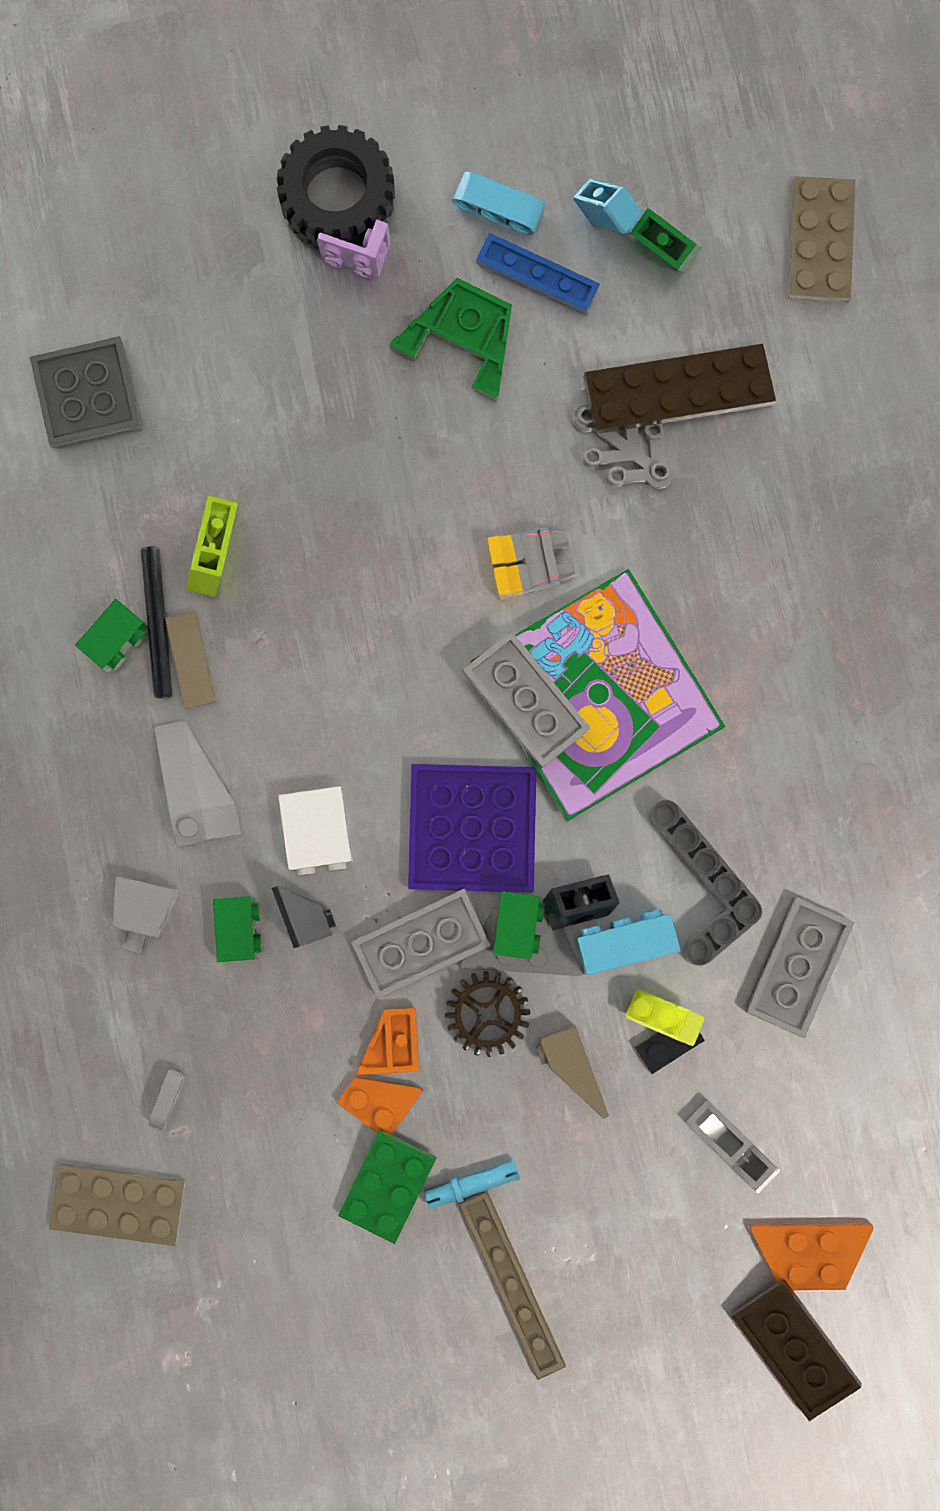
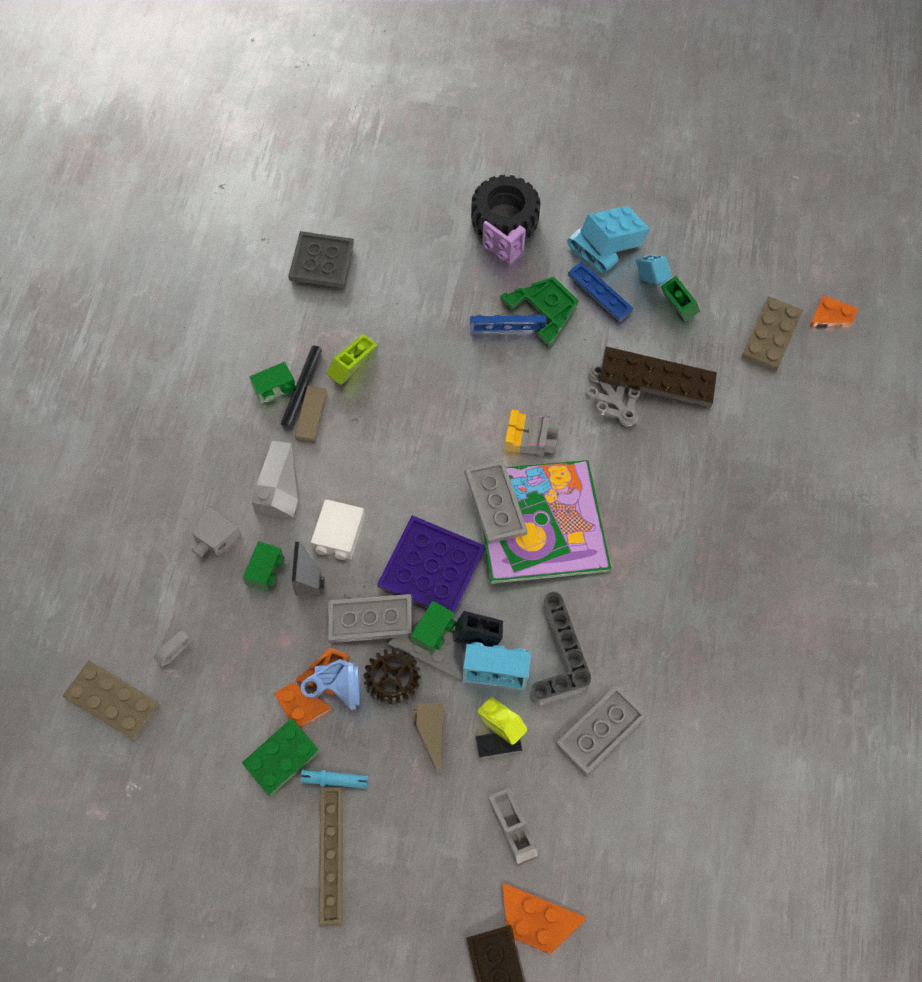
camera: 25 degrees right, 20 degrees down
none -> light blue piece [301,659,360,710]
none -> blue plate [470,314,546,333]
none -> medium azure brick [580,206,650,255]
none -> orange wing [810,295,858,327]

